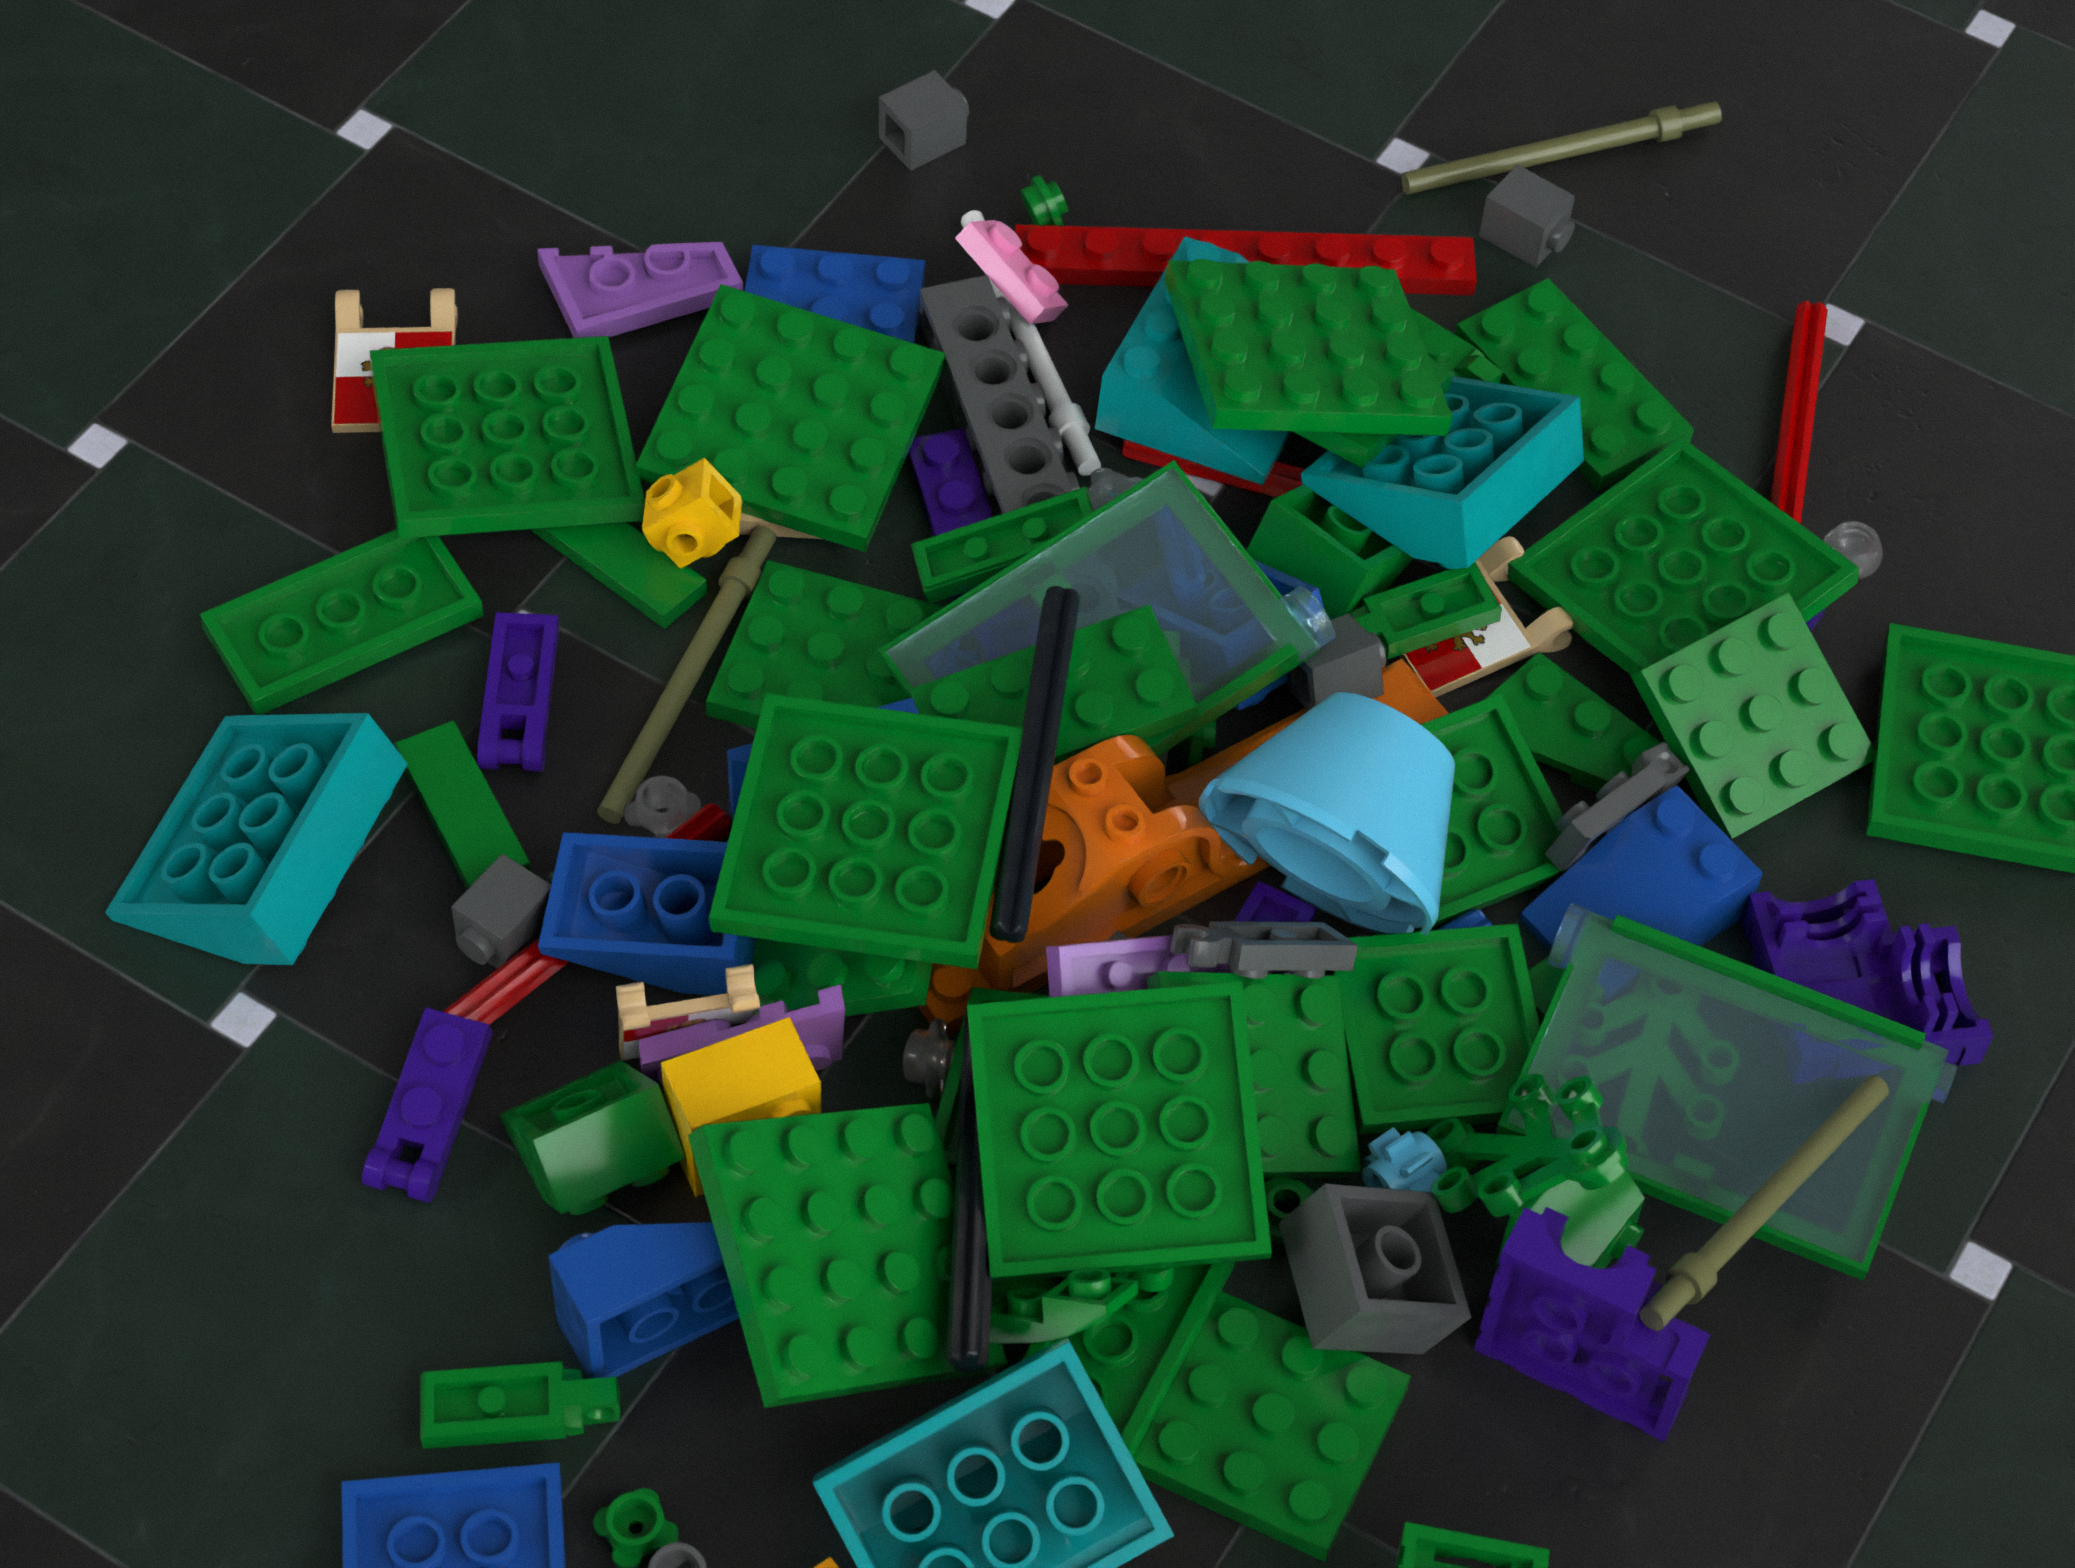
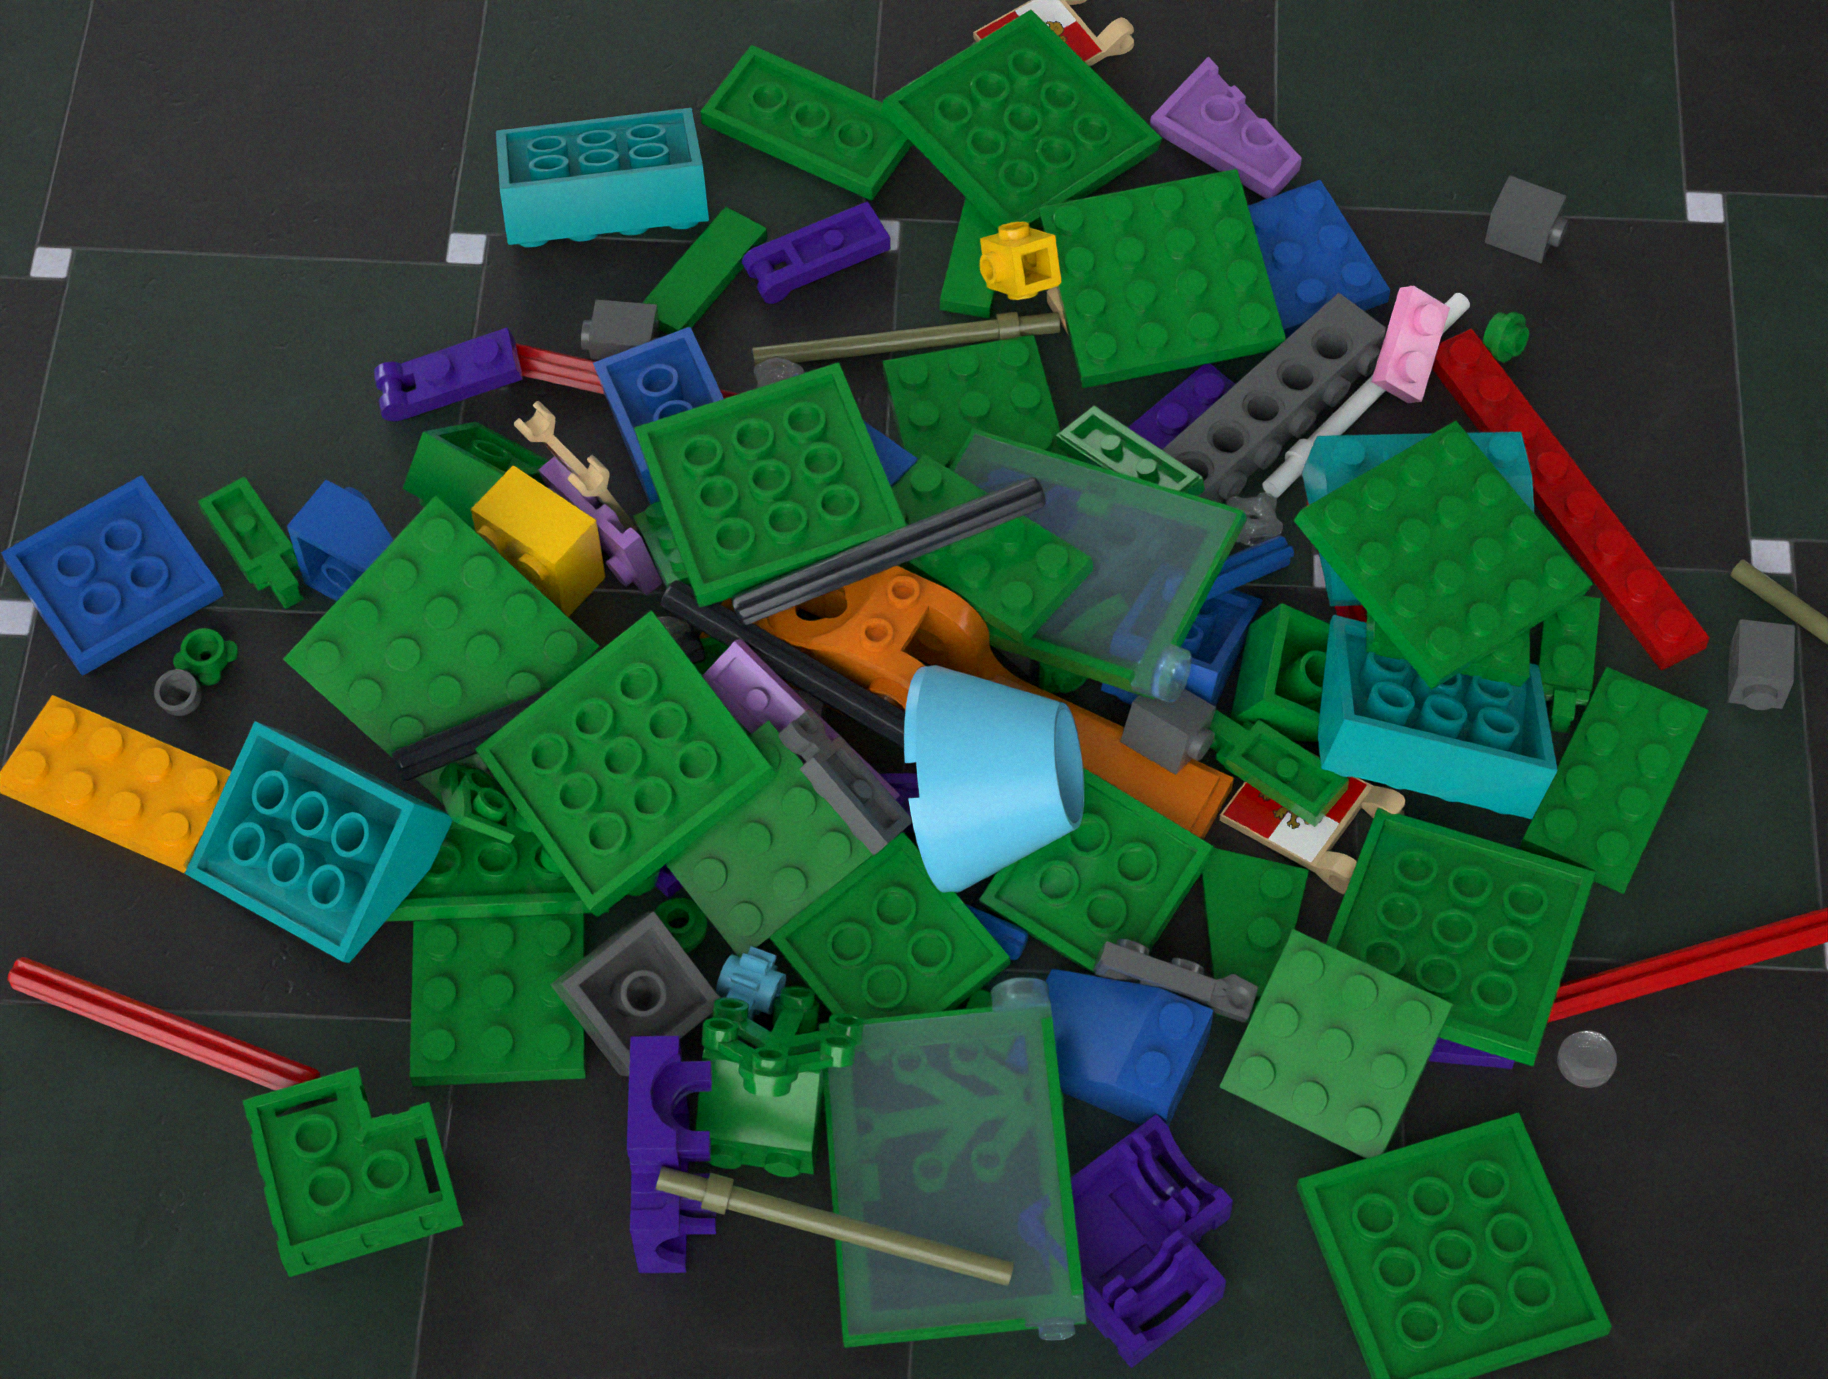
camera: 65 degrees right, 5 degrees up
none -> black axle [660,580,905,749]

